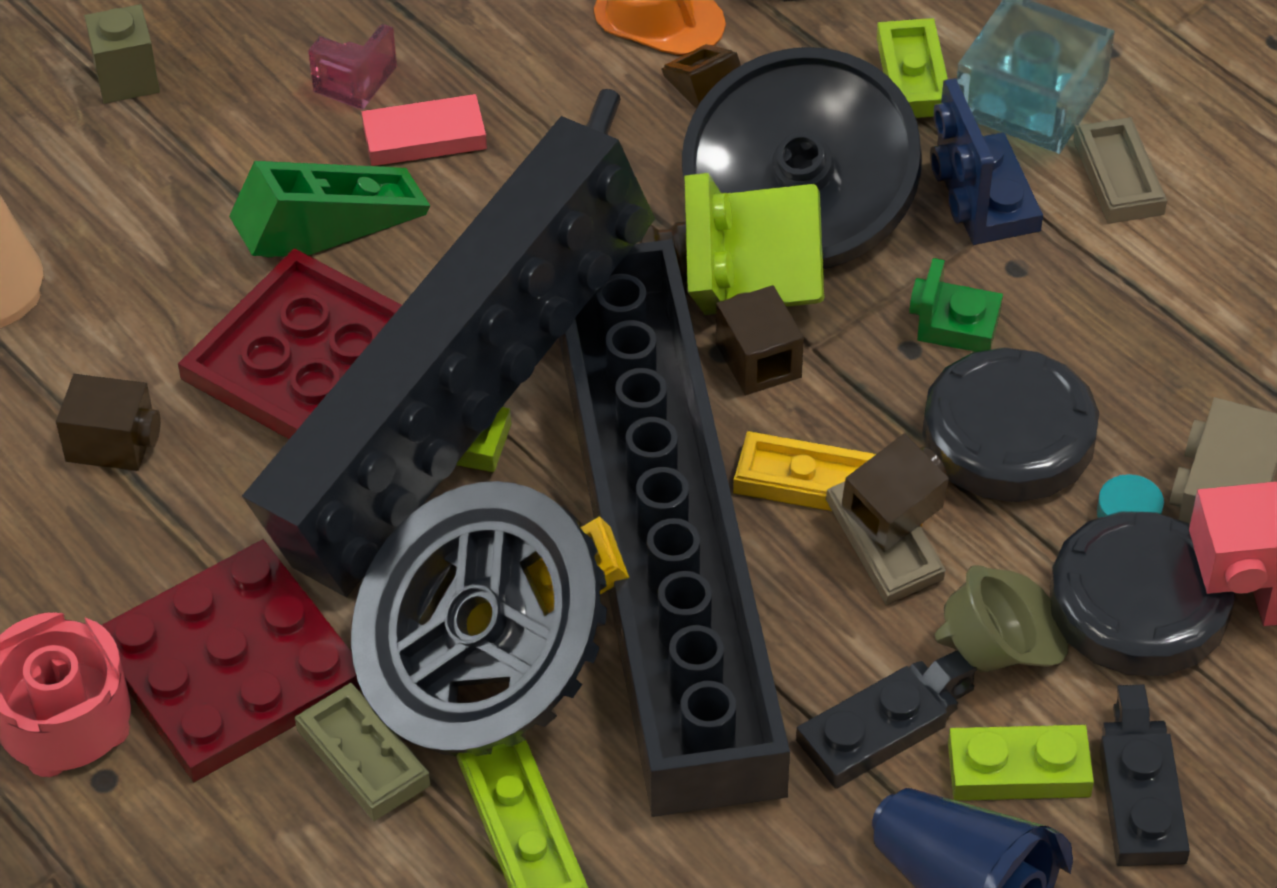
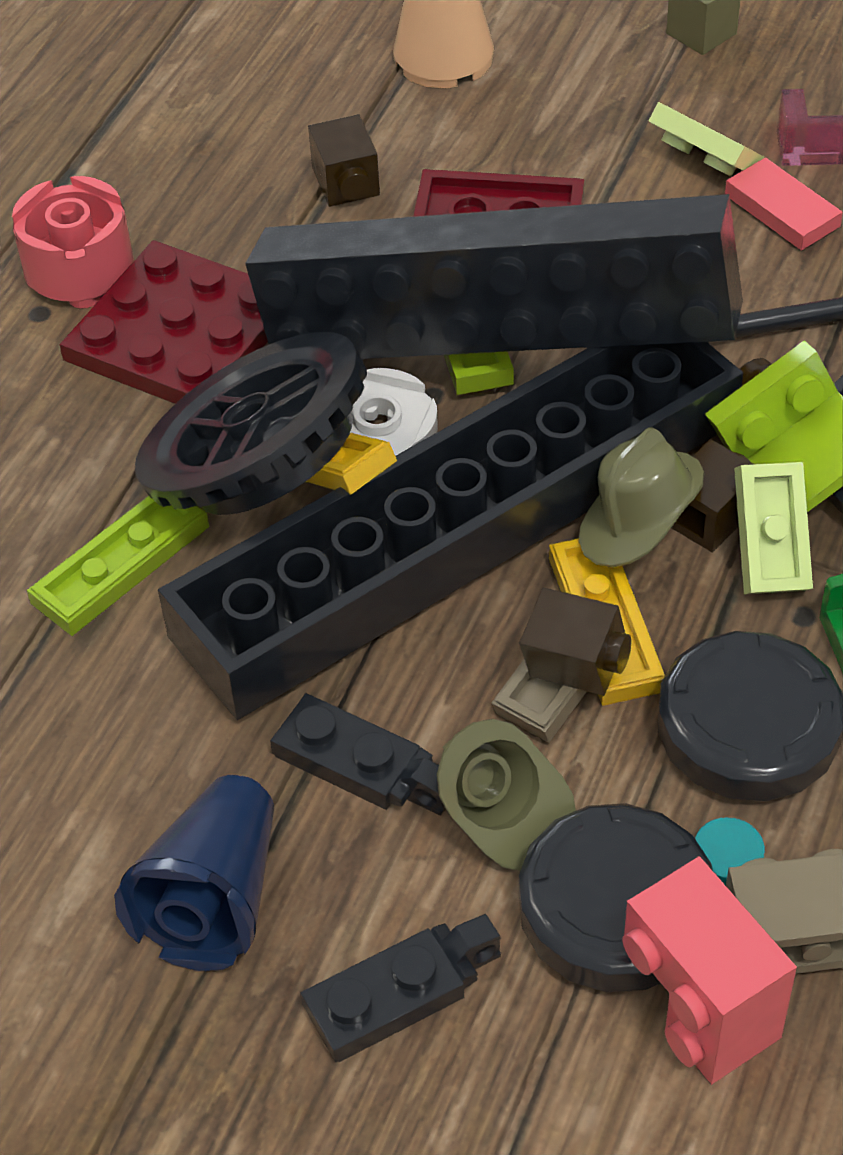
camera: 65 degrees right, 0 degrees up
green slope [229,161,430,258] -> none
olive plate [295,683,430,822] -> none
lime plate [948,725,1094,801] -> none
none -> olive piece [579,427,705,567]
none -> yellowish green plate [649,102,764,177]
none -> yellowish green plate [734,462,813,594]

